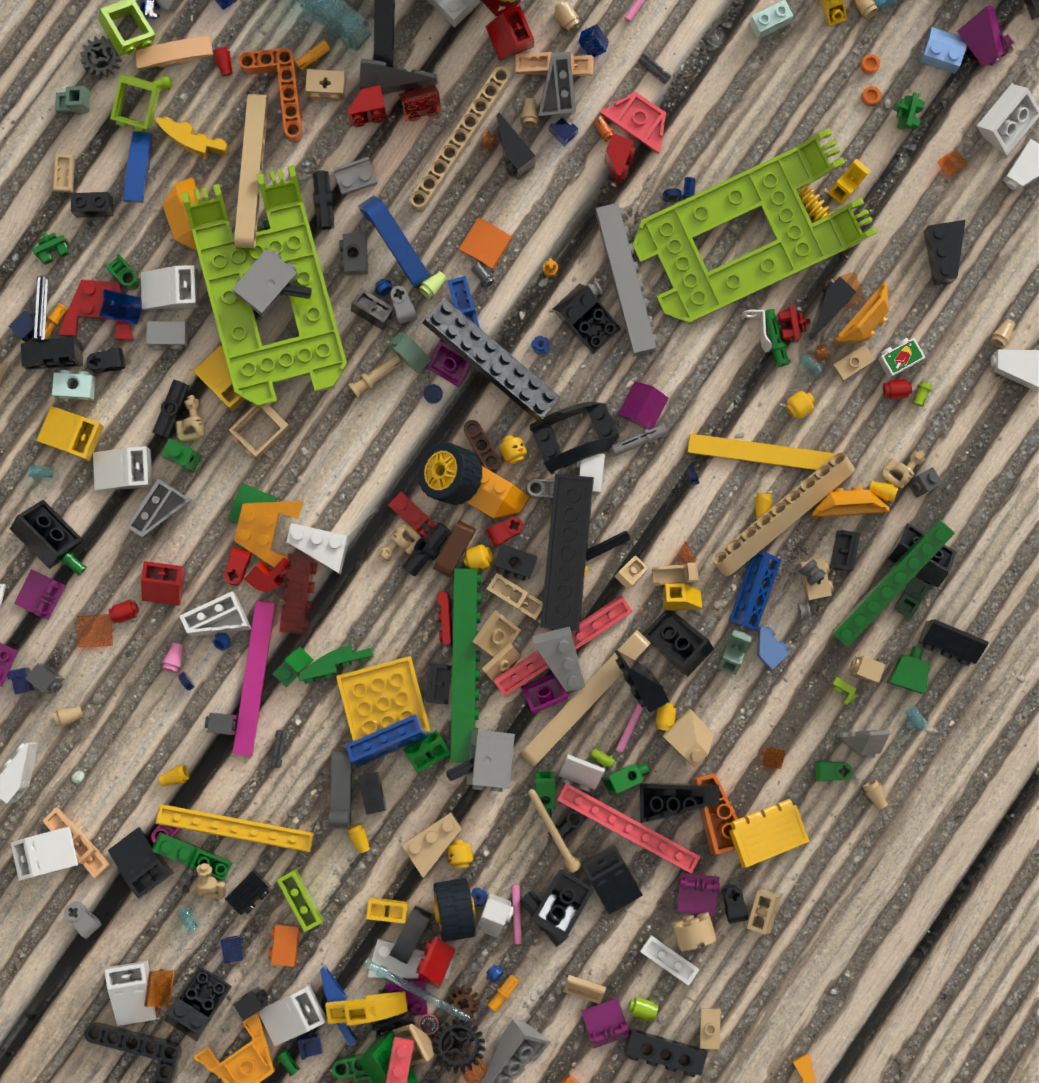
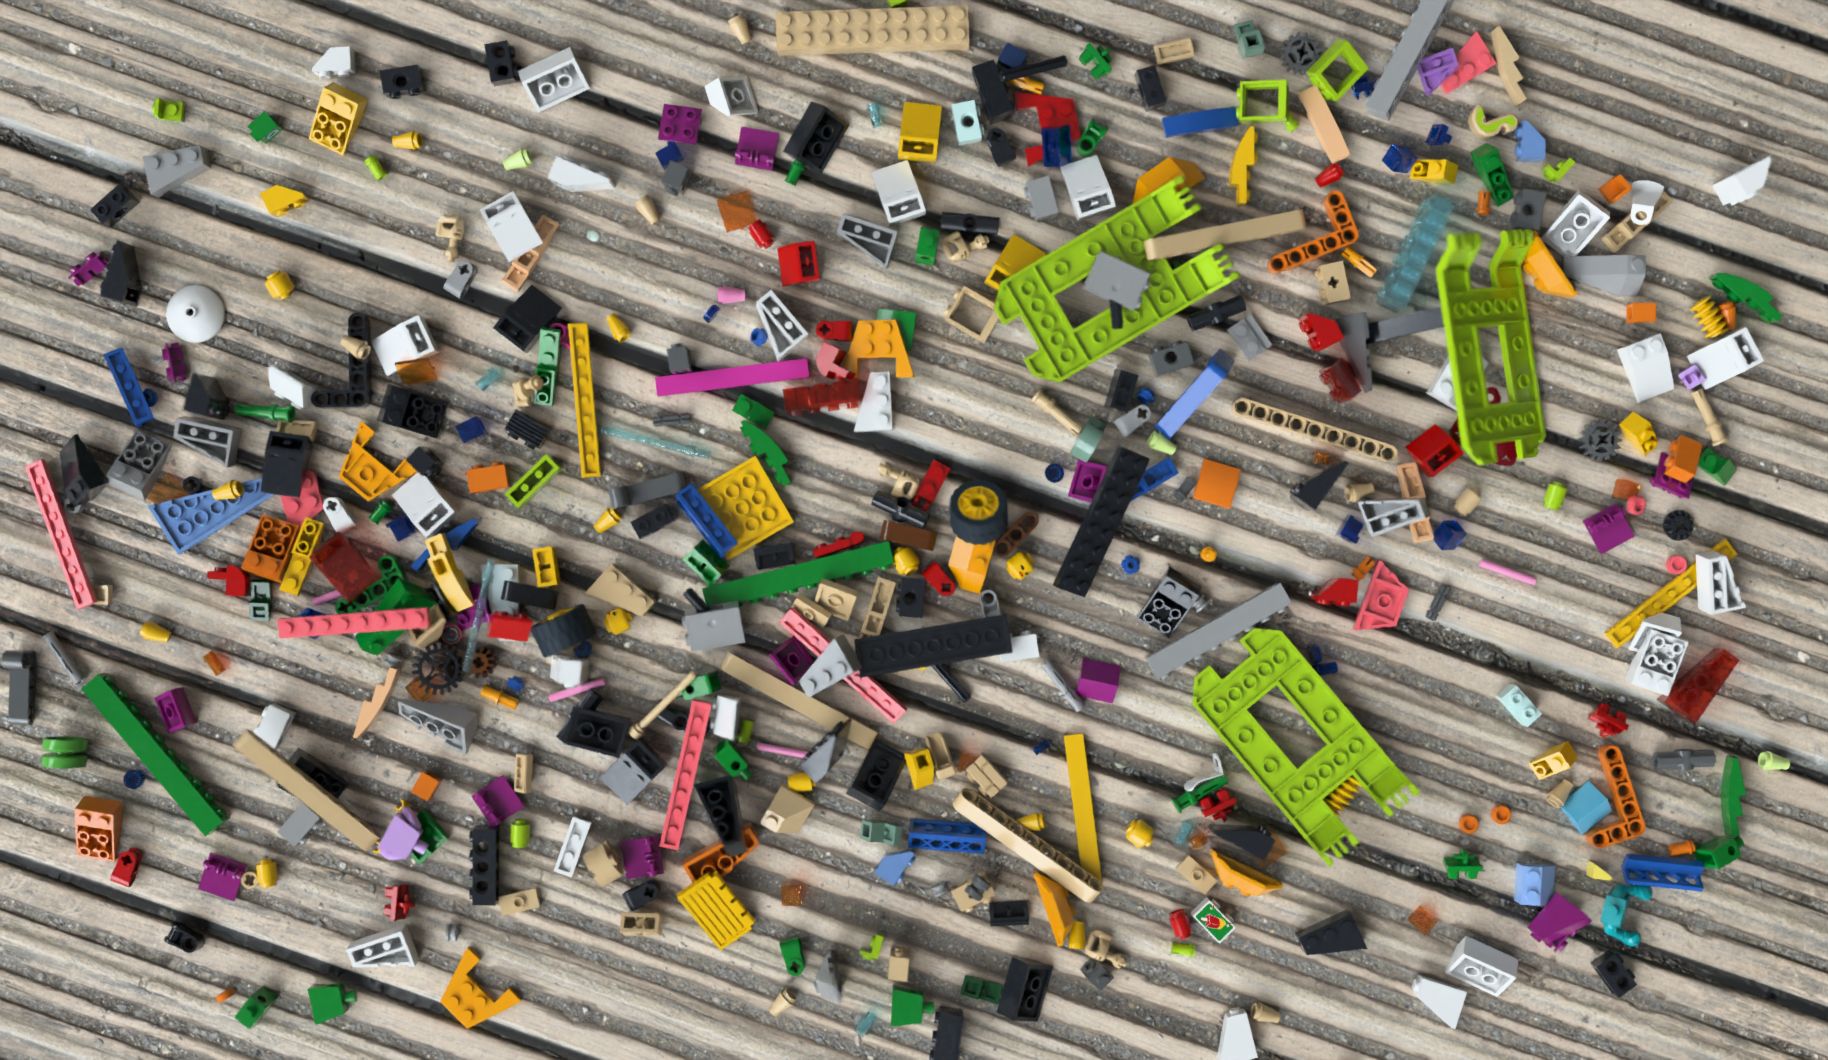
camera: 75 degrees right, 5 degrees up
black wedge [530,402,620,475] -> none
tan slope [614,555,649,589] -> none
yellow brick [828,159,870,205] -> none
green brick [832,517,955,647] -> none
none -> tan cone [340,335,371,359]
none -> tan piece [435,215,465,262]
none -> clear light blue bar [597,425,711,459]
none -> tan brick [965,753,1008,798]

